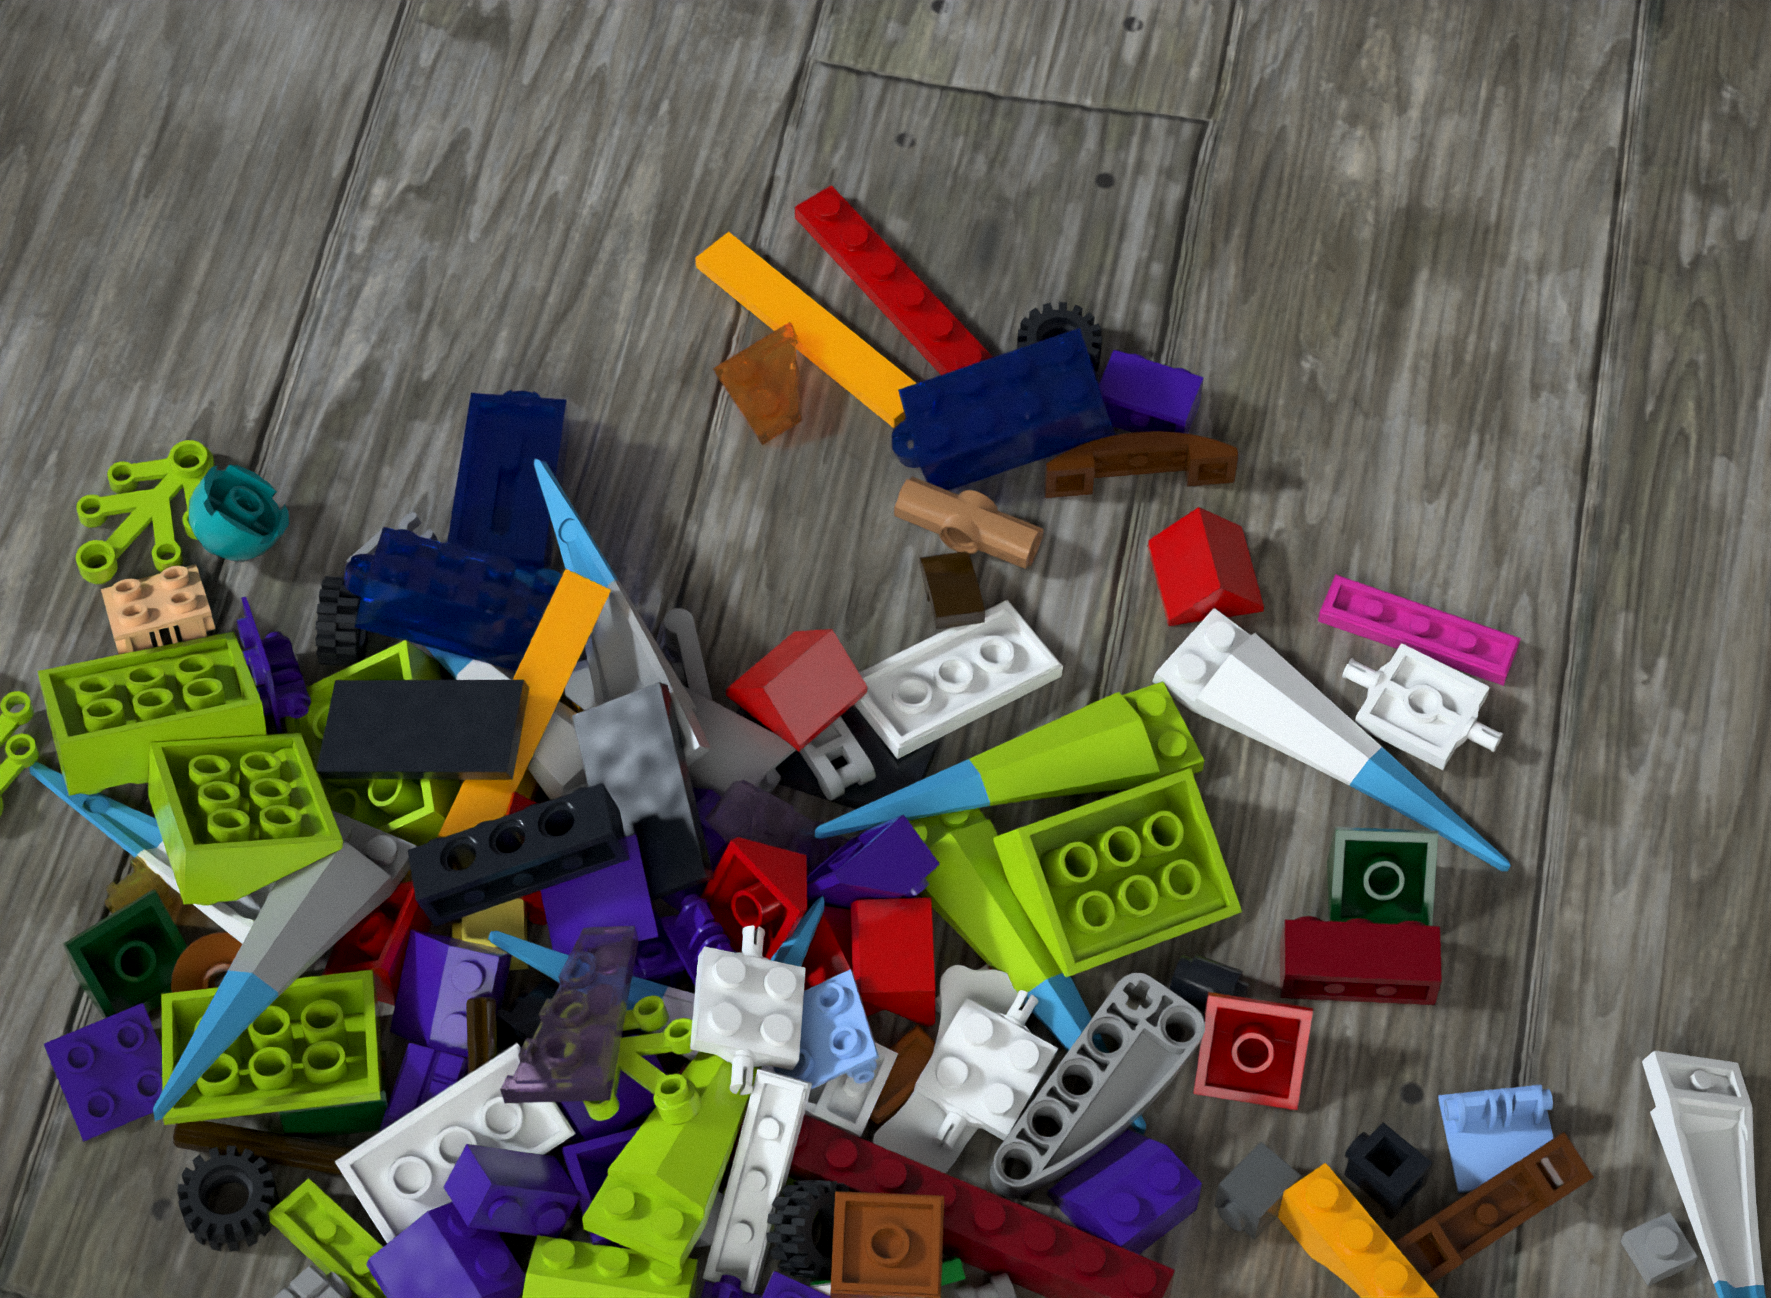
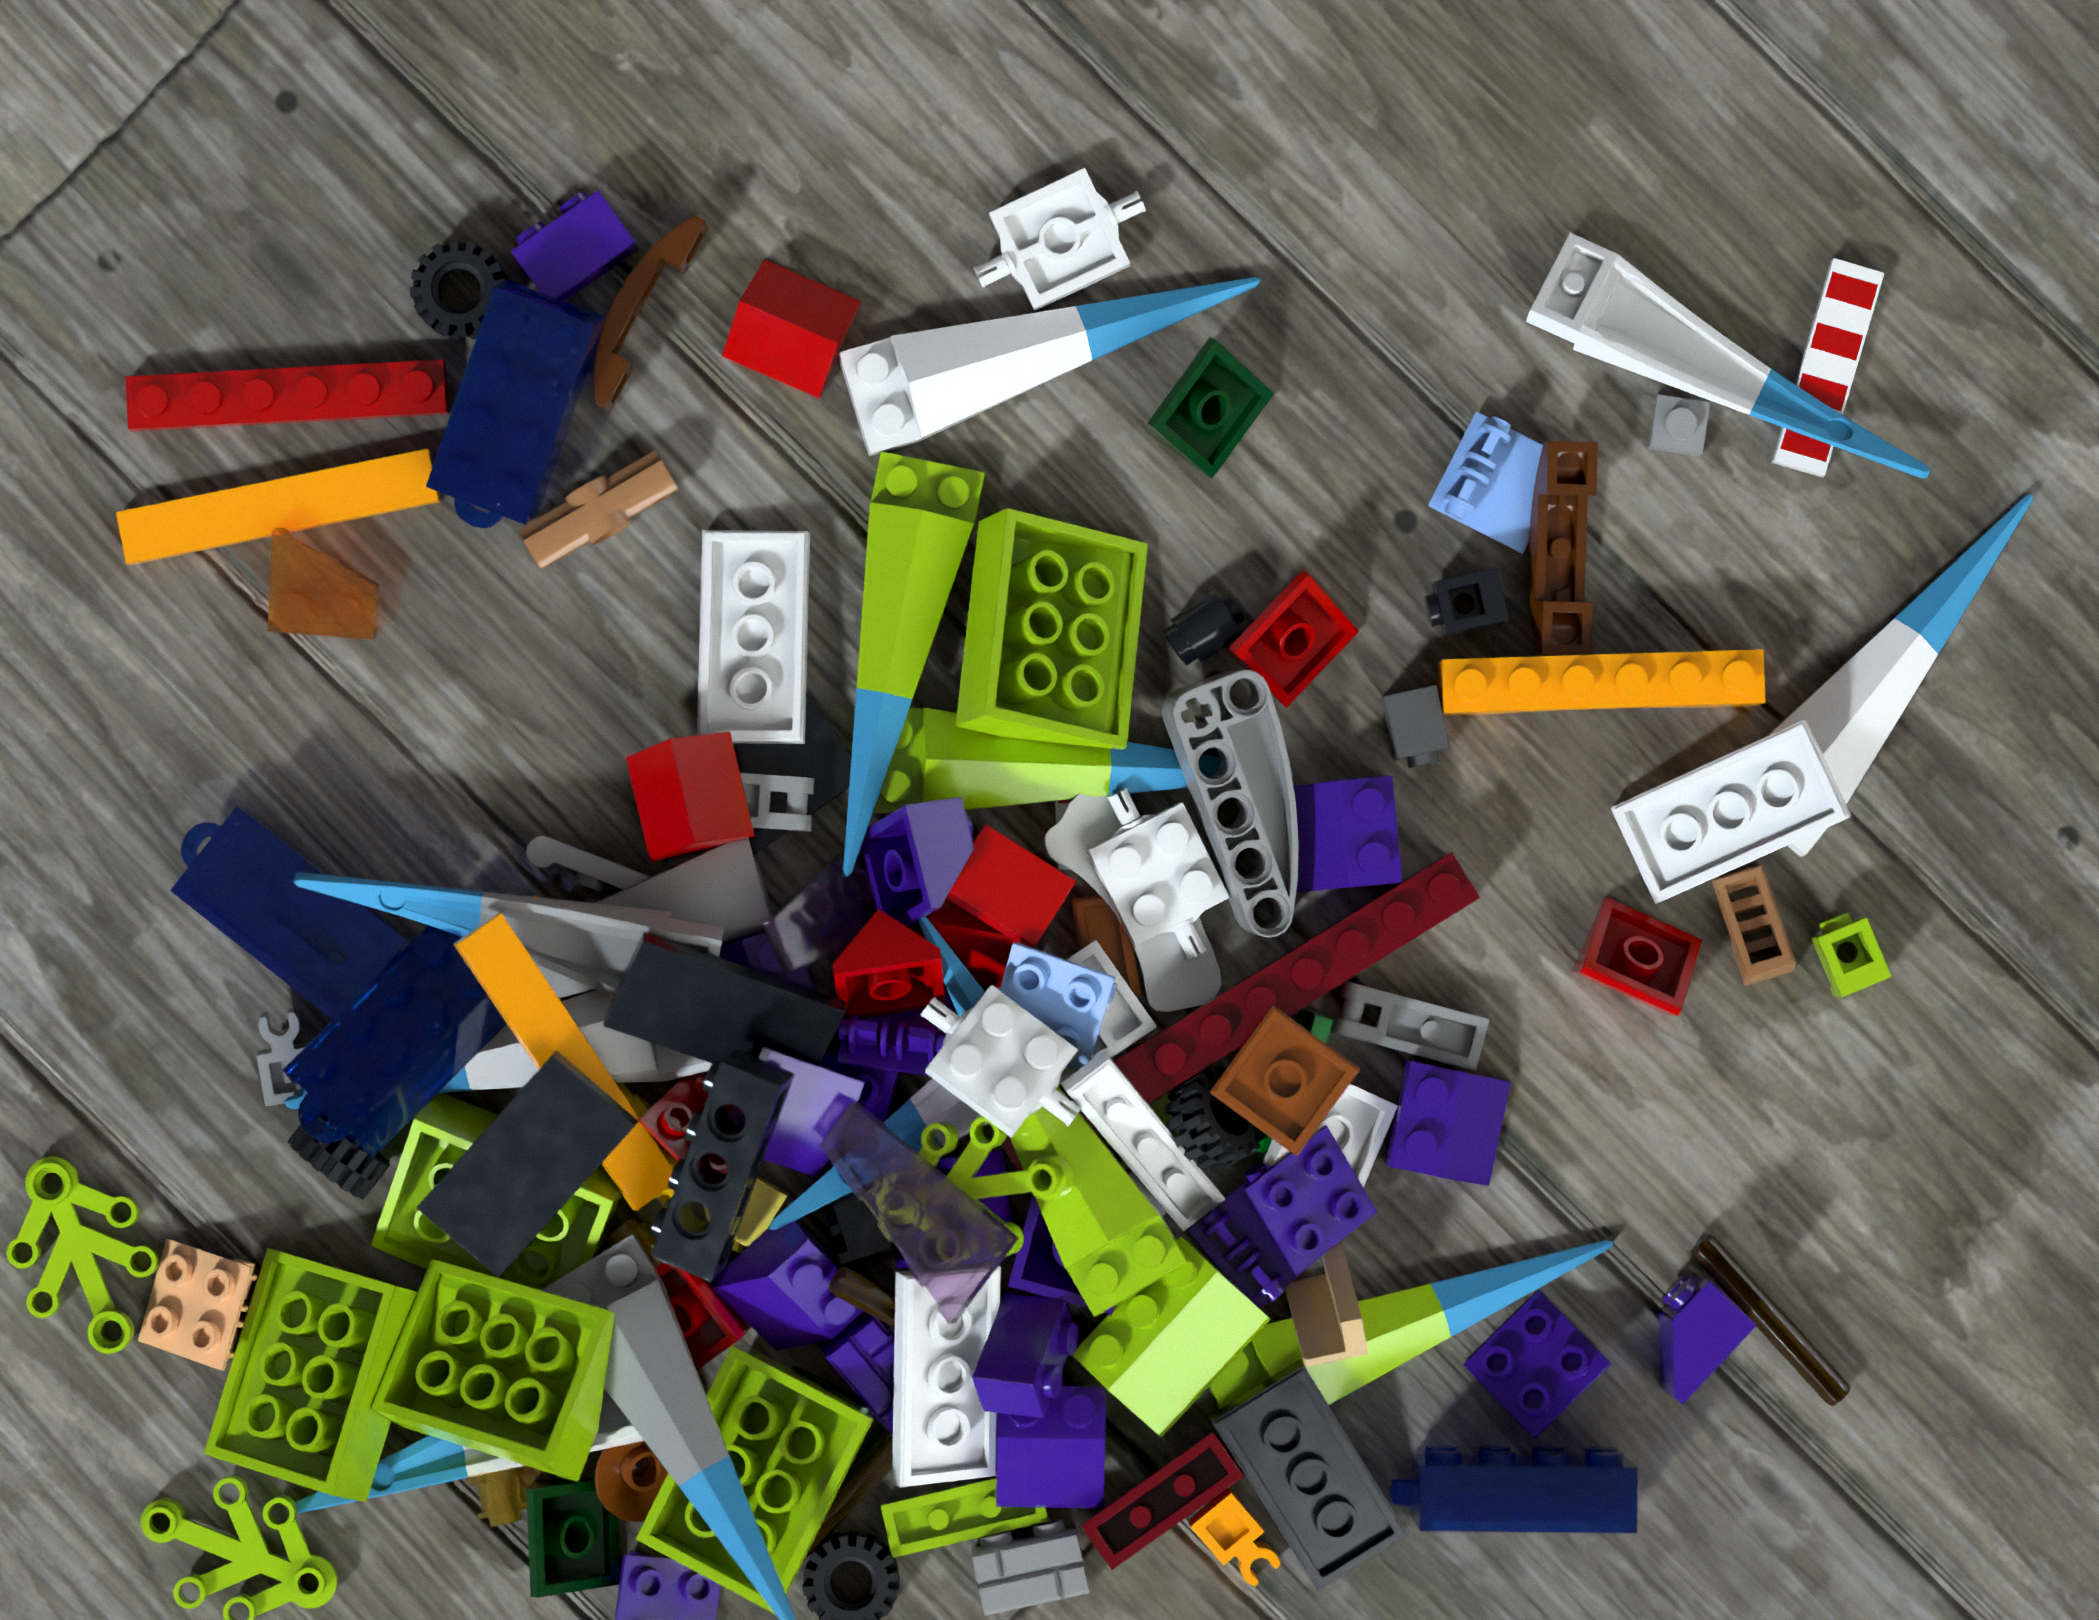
camera: 55 degrees left, 30 degrees up
teal cylinder [189,464,289,562] -> none
dark purple hinge [236,596,311,734] -> none
dark brown slope [919,551,985,629] -> none
dark red brick [1280,916,1442,1005] -> none
dark pink tile [1318,574,1521,686] -> none

